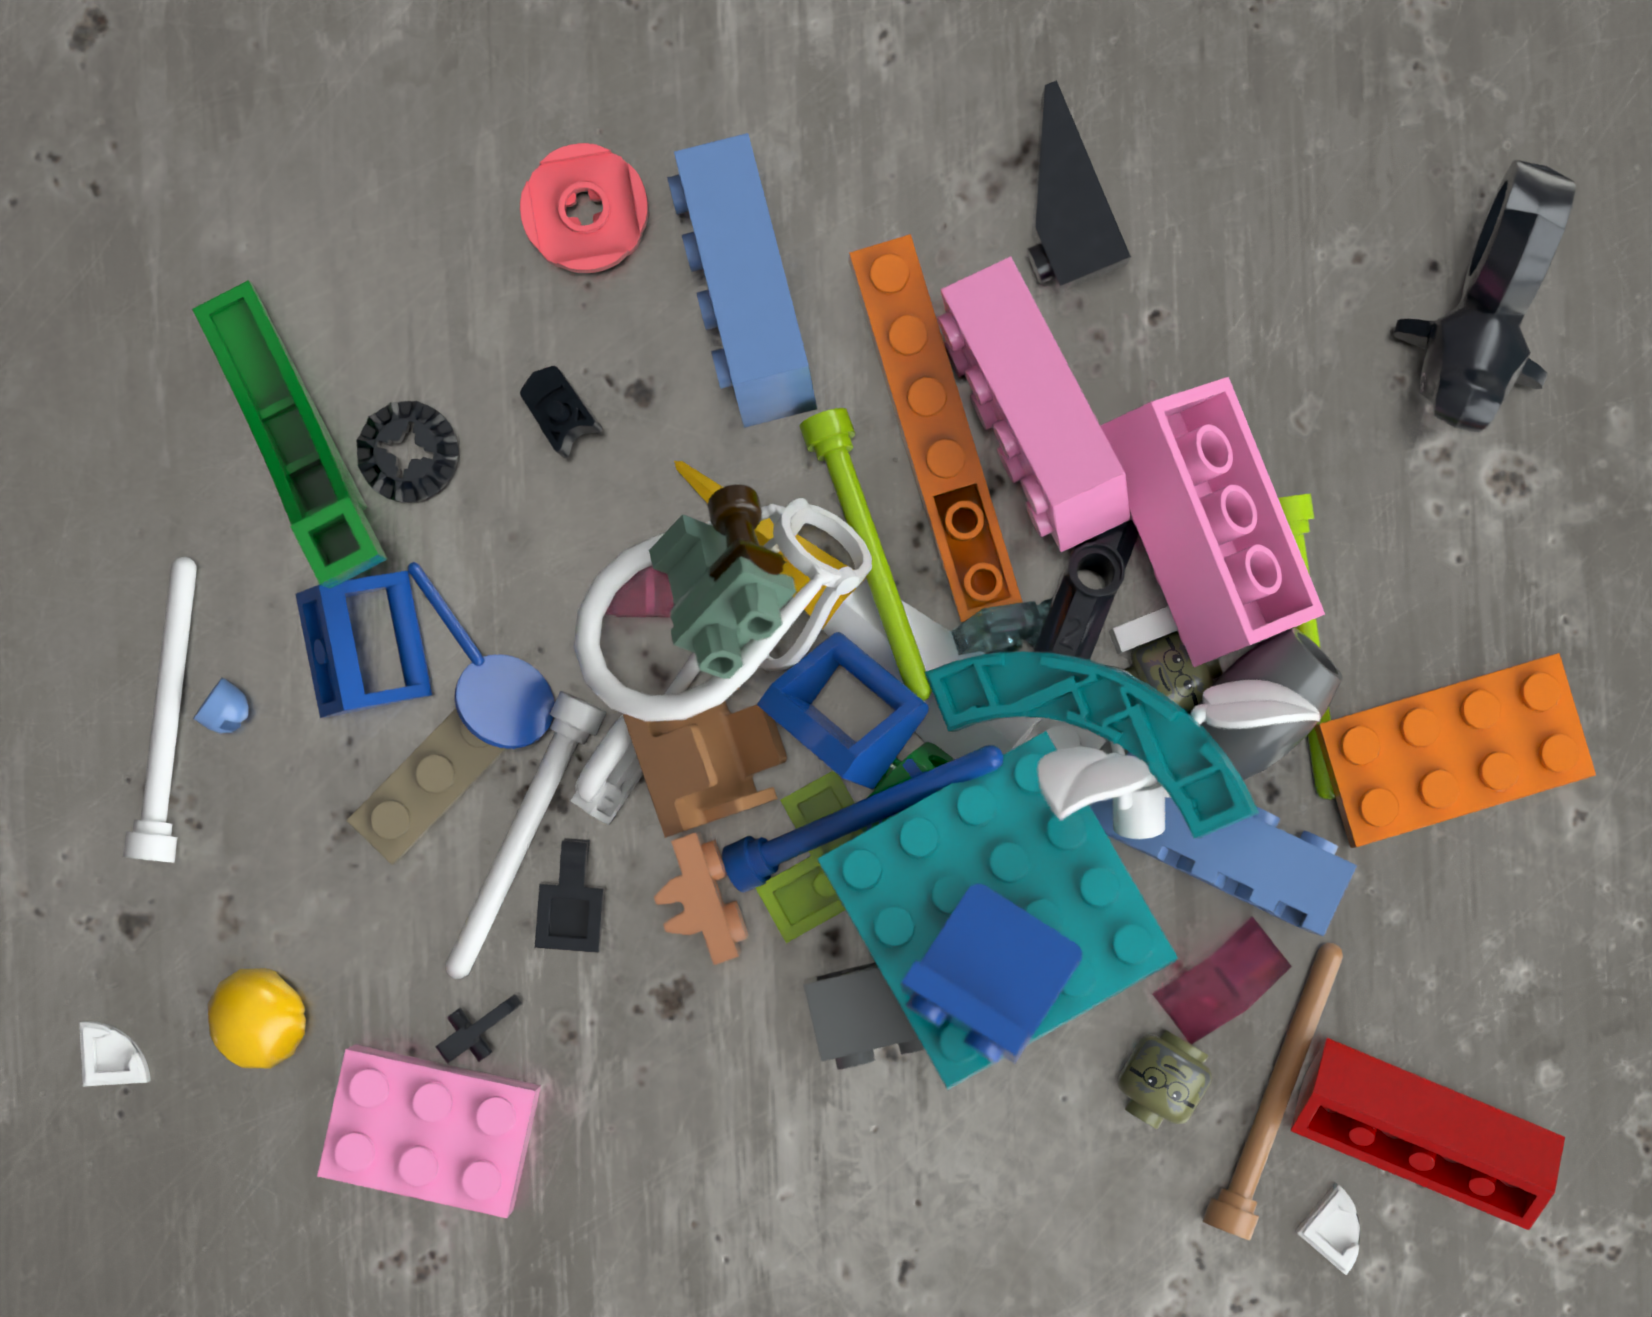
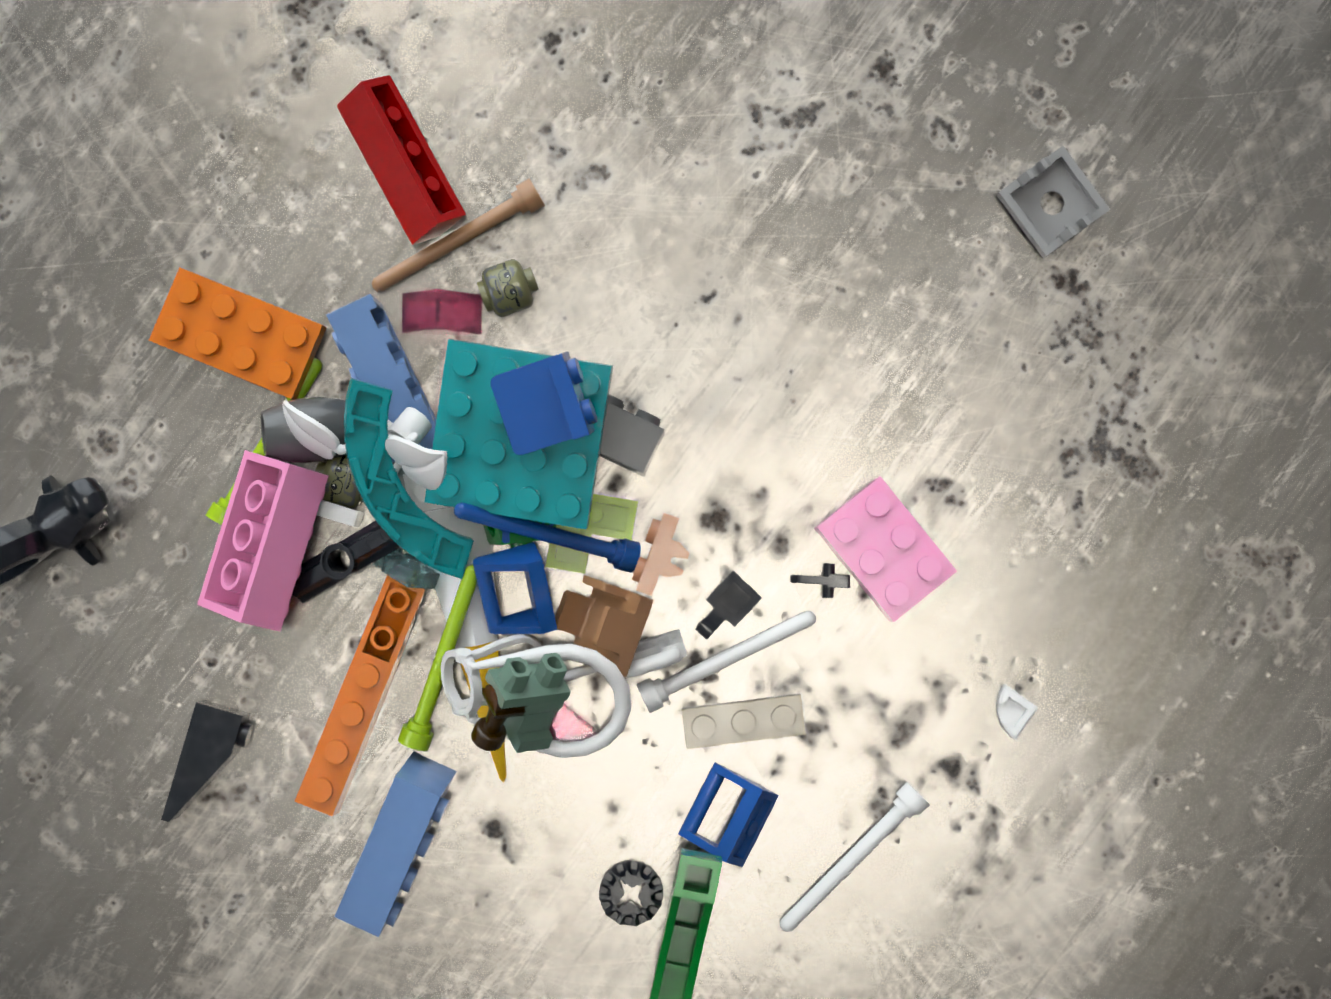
camera: 140 degrees left, 0 degrees up
medium blue hinge [193,677,249,734] -> none
yellow hair [207,968,306,1069] -> none
piece [408,562,554,749] -> none
coral plate [520,143,648,273] -> none
black piece [520,366,603,459] -> none
bright pink brick [937,257,1131,552] -> none
white tile [1295,1183,1360,1275] -> none

